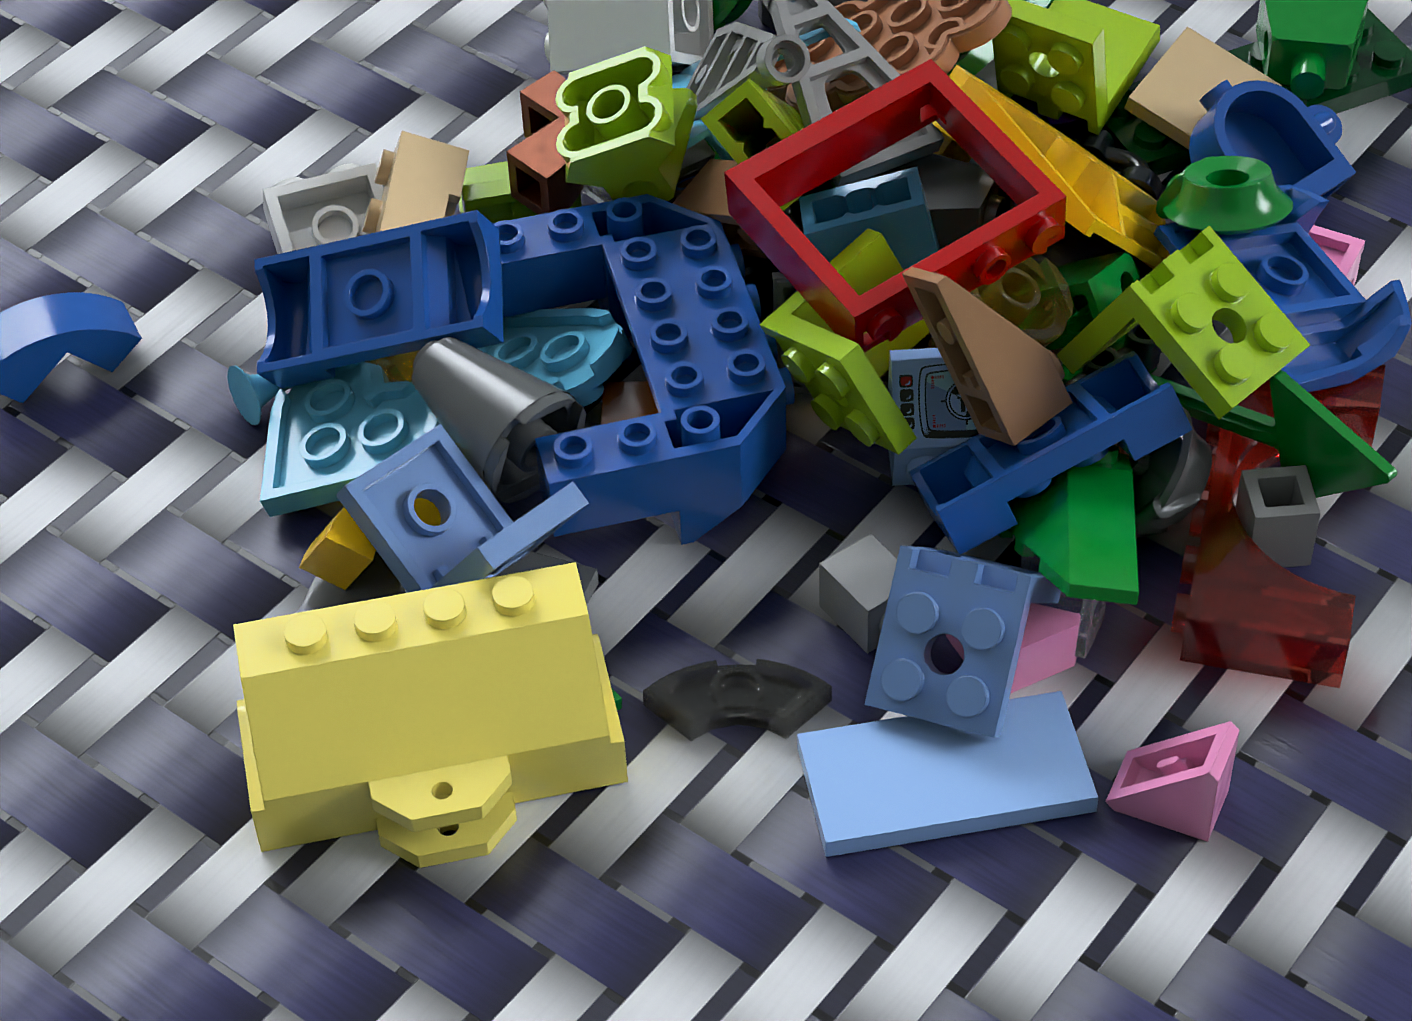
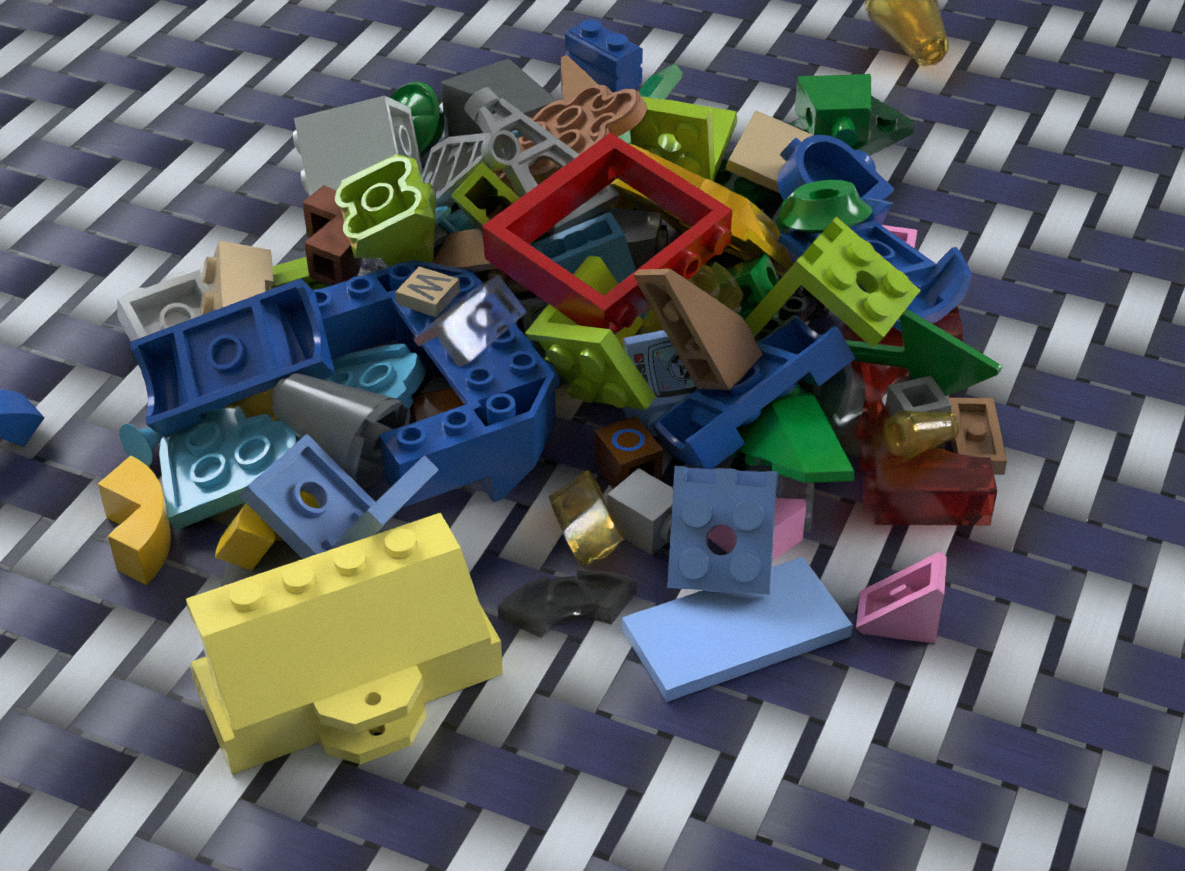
camera: 15 degrees left, 5 degrees down
none -> yellow brick [98,456,171,585]
none -> tan tile [396,266,460,317]
none -> clear panel [413,275,526,367]
none -> clear yellow slope [548,470,624,567]
none -> reddish brown brick [594,416,663,489]
none -> clear yellow cone [884,410,959,458]
none -> medium nougat plate [947,398,1007,475]

